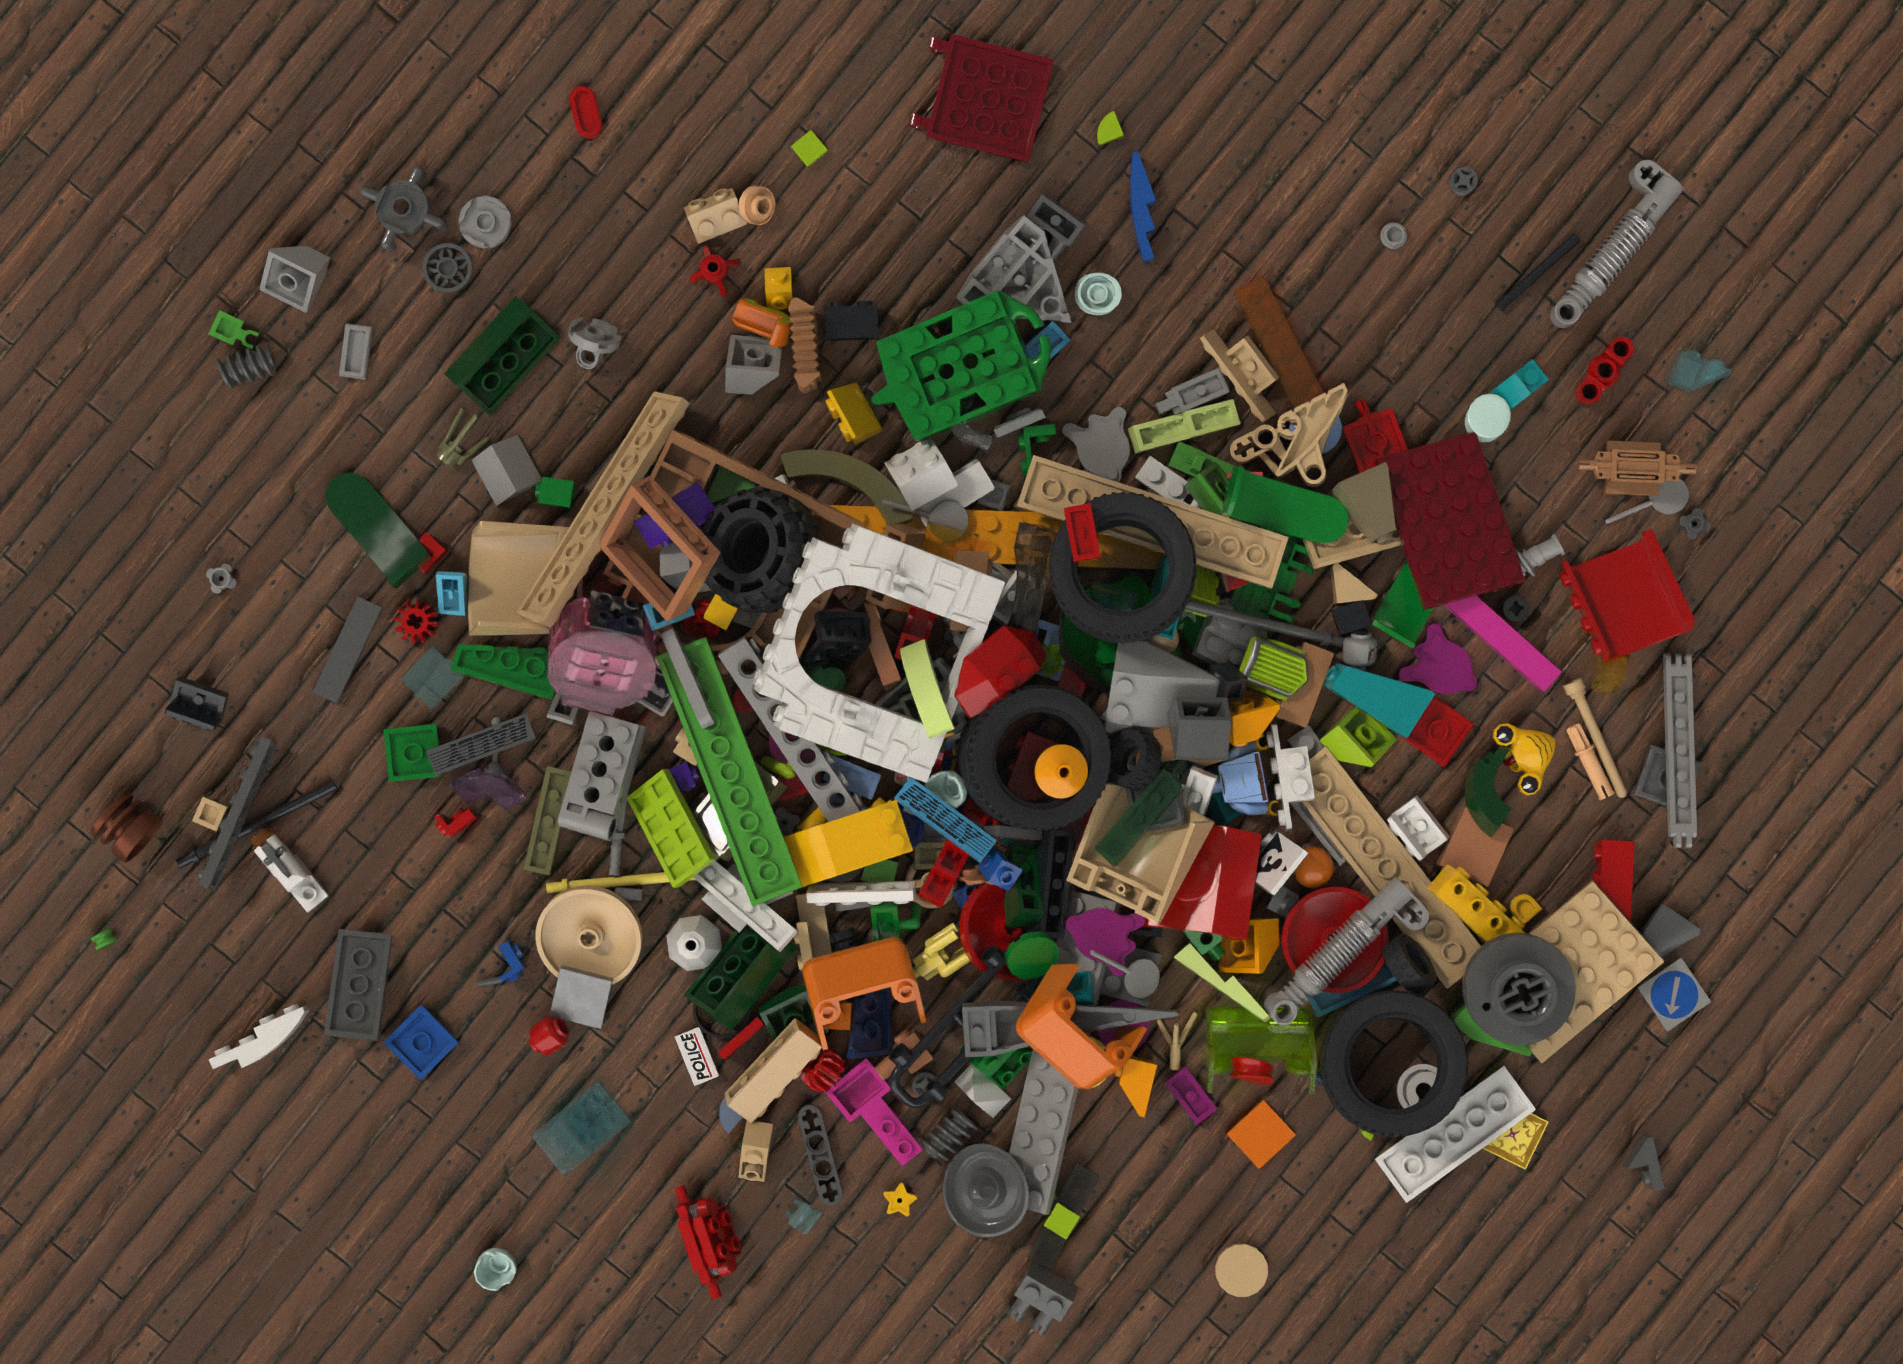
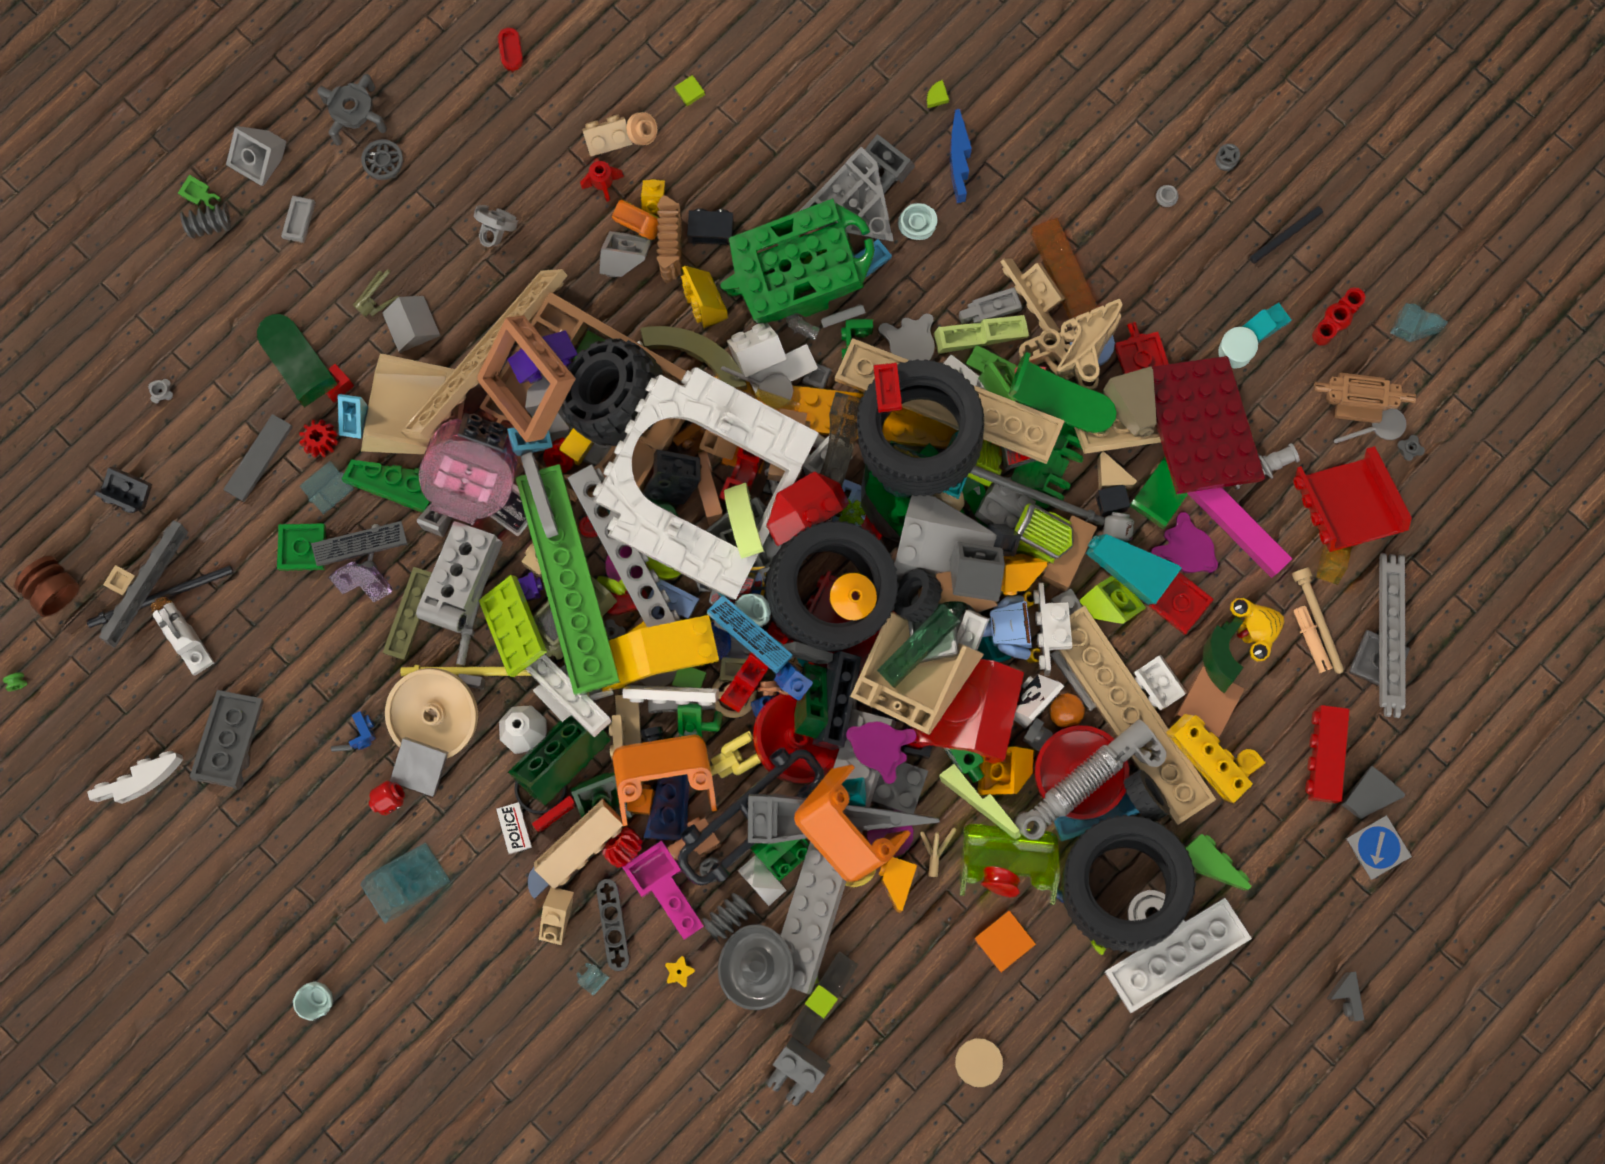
camera: 10 degrees right, 10 degrees down
blue plate [383,1004,459,1080] -> none
red bracket [434,808,479,837] -> none
dark green slope [444,296,561,415] -> none
light grey tile [459,195,512,249] -> none
green brick [535,477,576,509] -> none
red piece [674,1184,742,1300] -> none
dark red plate [910,34,1054,163] -> none
green tile [1006,931,1059,979] -> none
light grey piece [1090,950,1160,998] -> none
magenta plate [1164,1066,1217,1125] -> none
dark grey wheel [1462,933,1576,1045] -> none
tile [1483,1113,1548,1170] -> none
tan plate [1487,880,1664,1063] -> none
pearl dark grey wheel [1500,595,1530,623] -> none
light grey piece [1550,160,1684,328] -> none

